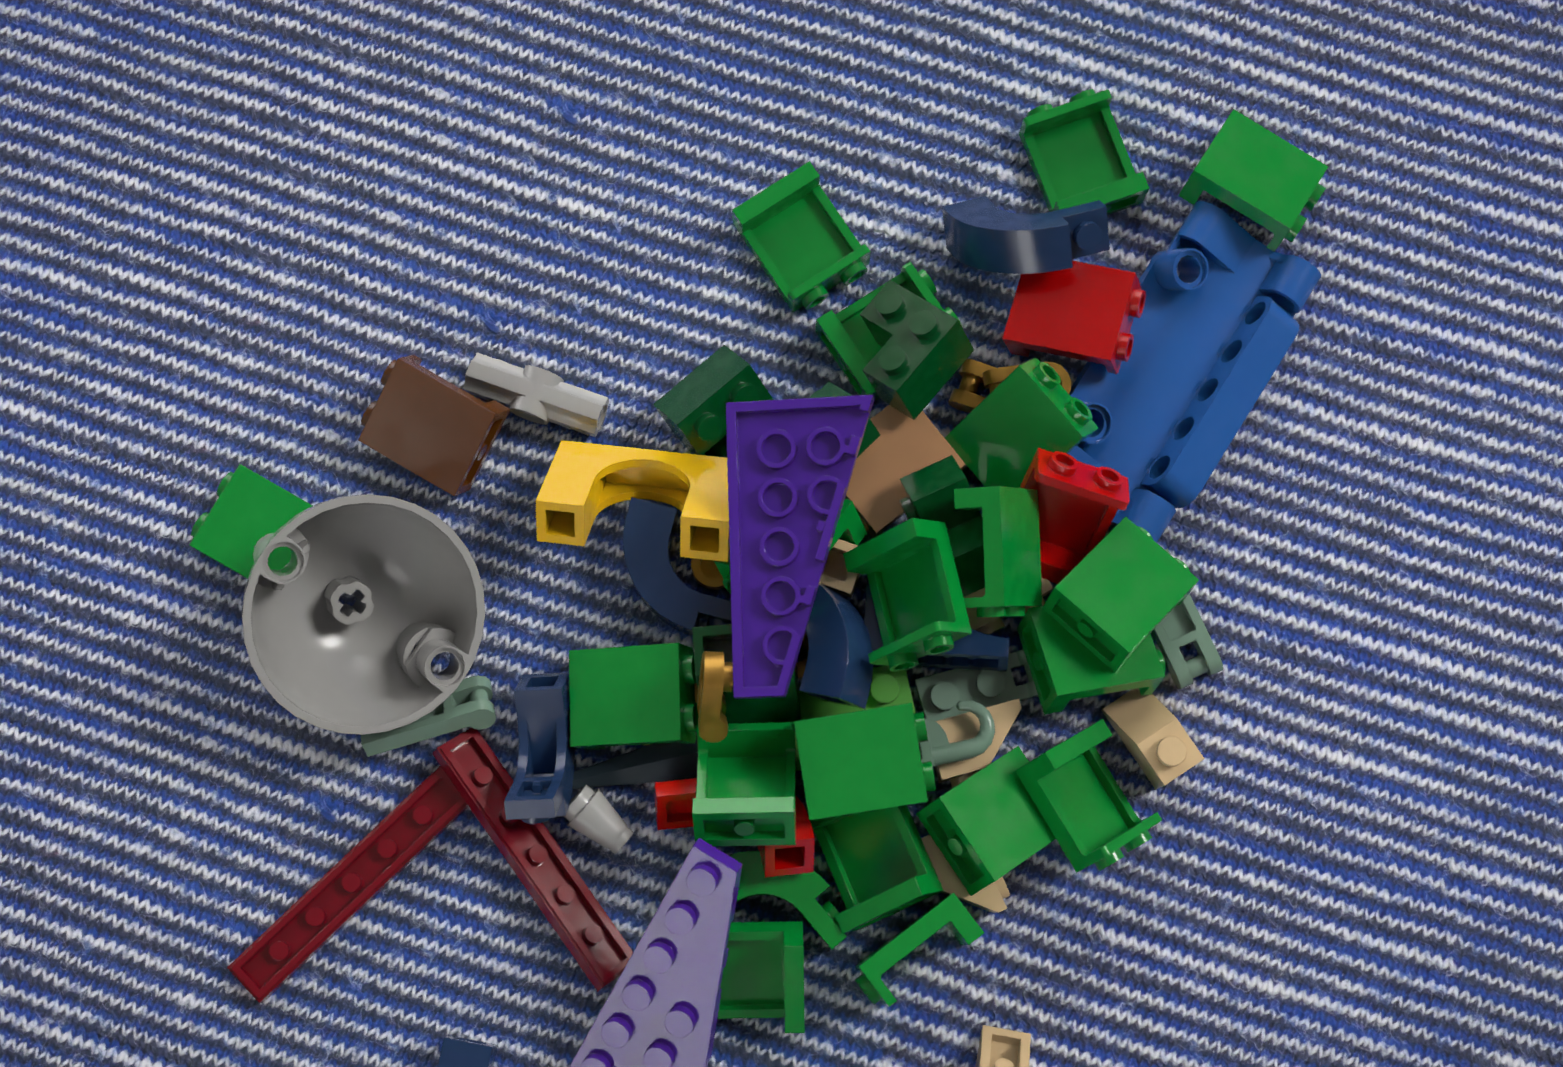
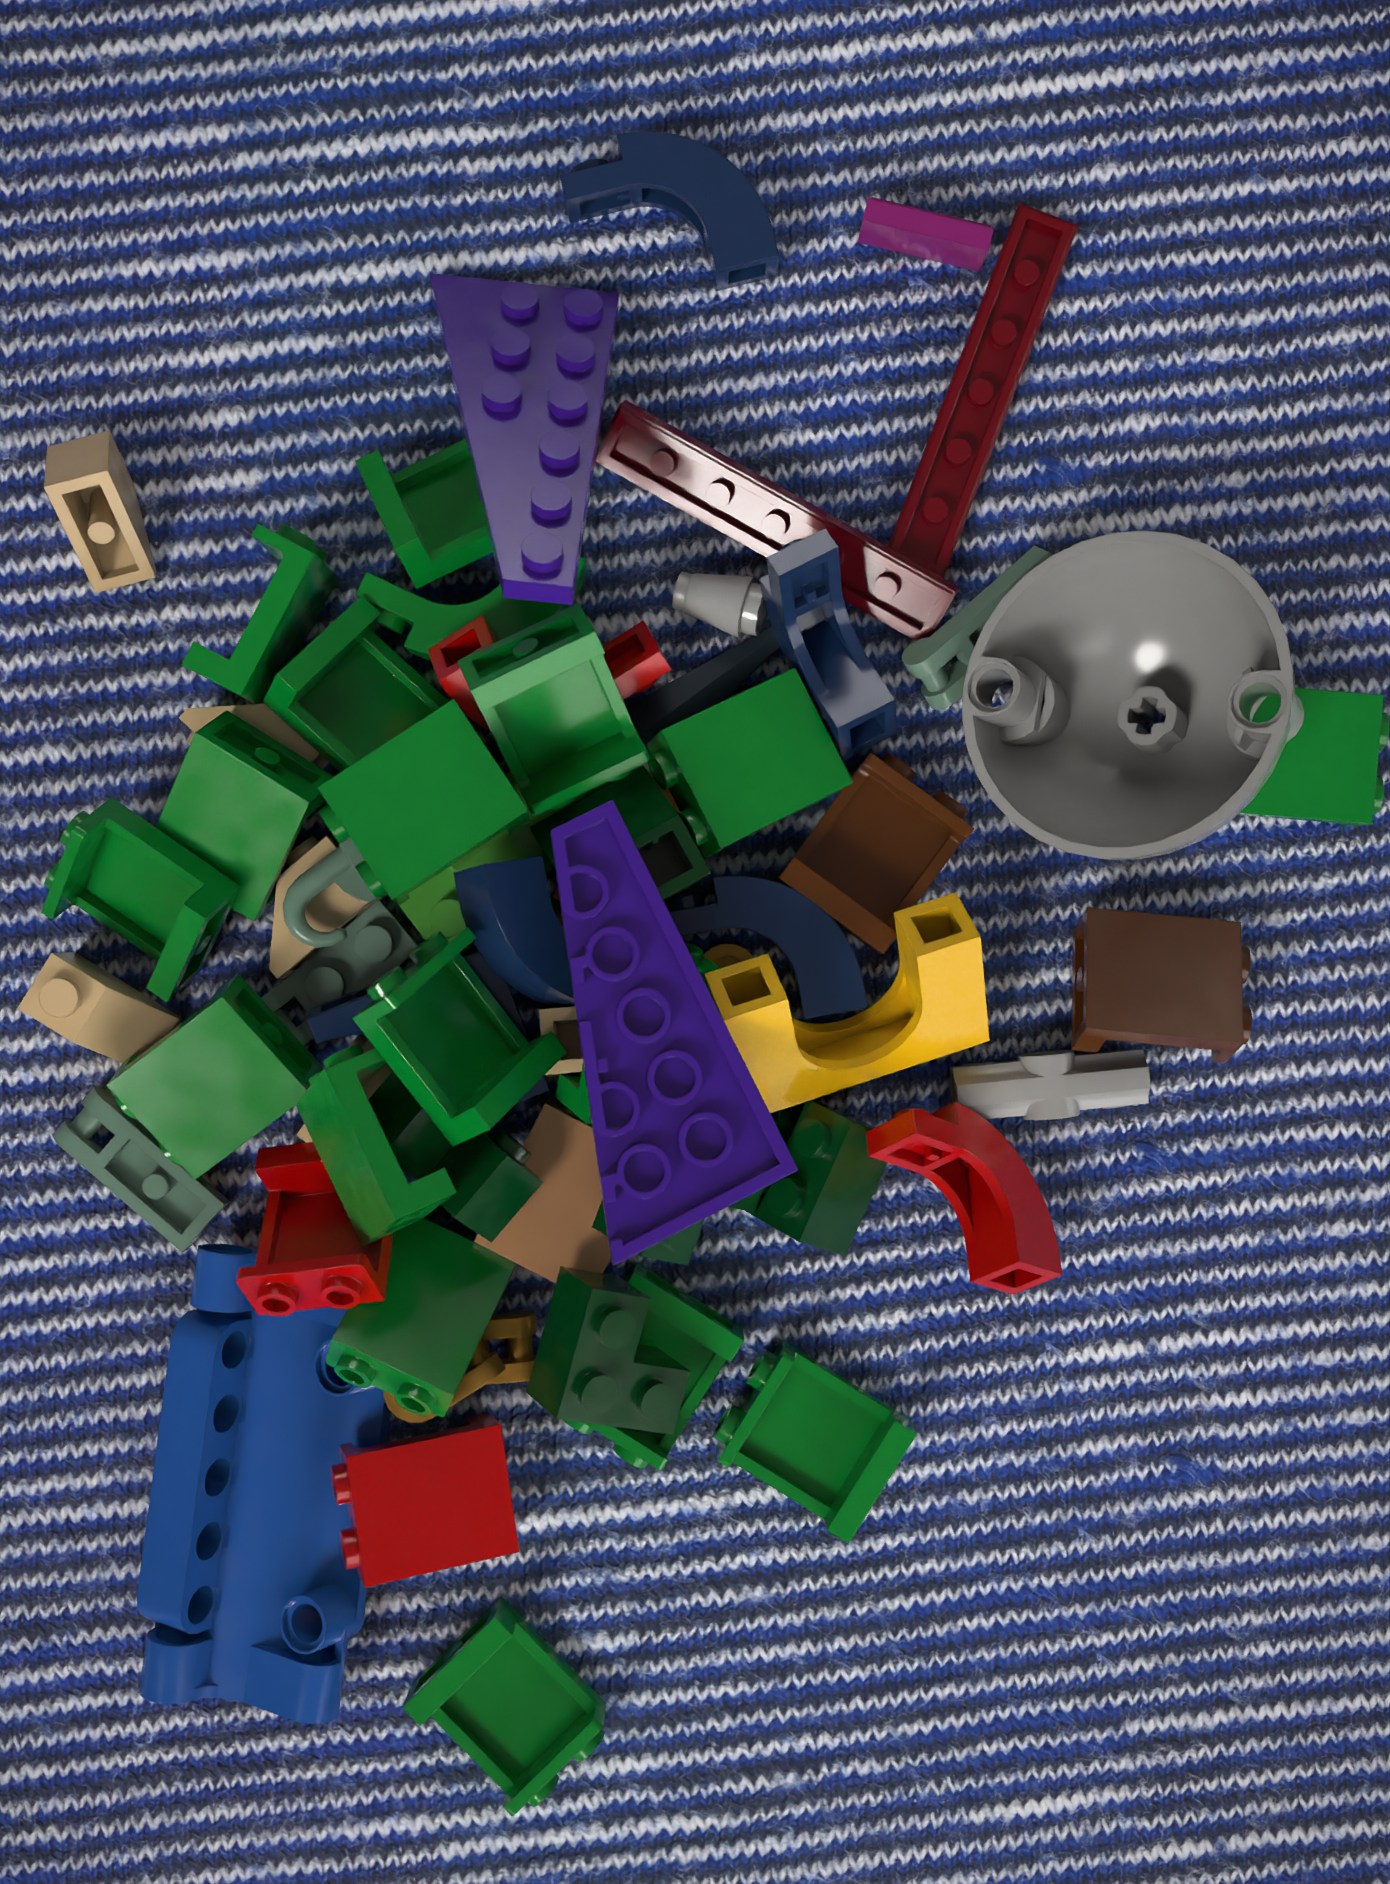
camera: 155 degrees right, 10 degrees up
pearl gold plate [697,651,733,743] -> none
dark blue arch [942,196,1110,274] -> none
green panel [1042,516,1199,672] -> none
green panel [1178,109,1328,252] -> none
none -> reddish brown panel [776,752,974,954]
none -> magenta tile [857,197,994,272]
none -> red arch [866,1102,1063,1295]

